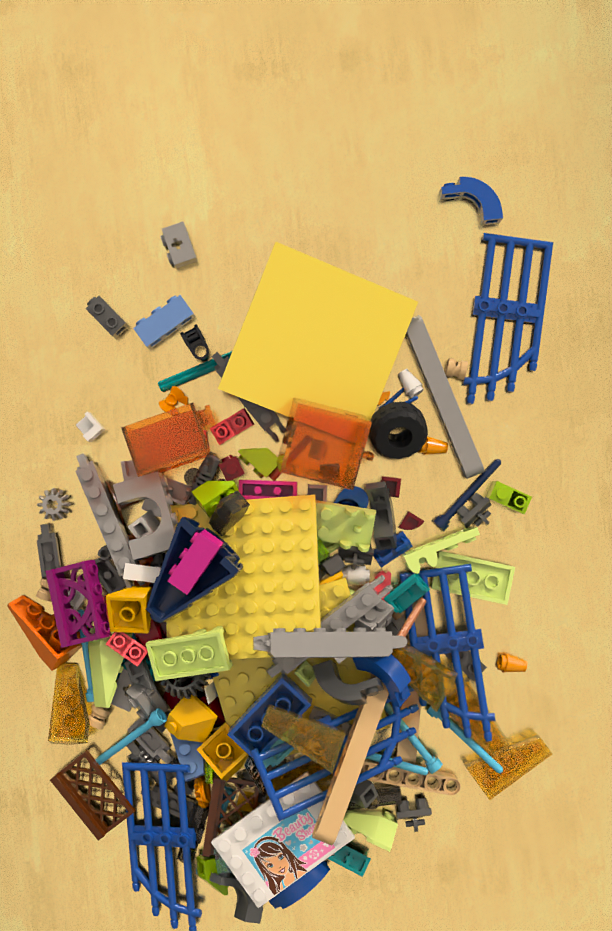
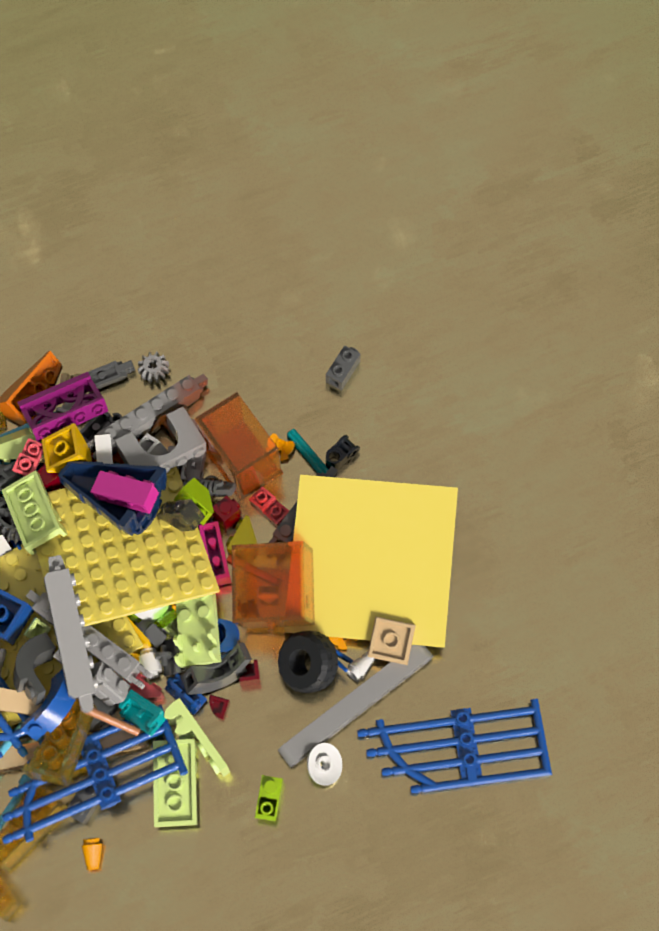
camera: 75 degrees right, 20 degrees down
white panel [76,412,105,442] -> none
medium blue brick [133,295,195,349] -> none
light grey brick [160,221,197,269] -> none
light grey panel [307,484,327,502] -> none
light orange cone [419,436,448,455] -> none
dark blue piece [433,459,501,532] -> none
blue arch [439,177,503,225] -> none
tan wheel [445,358,468,380] -> none
dark grey hips [457,493,492,528] -> none
none -> white dish [307,743,342,786]
none -> tan tile [367,617,416,666]

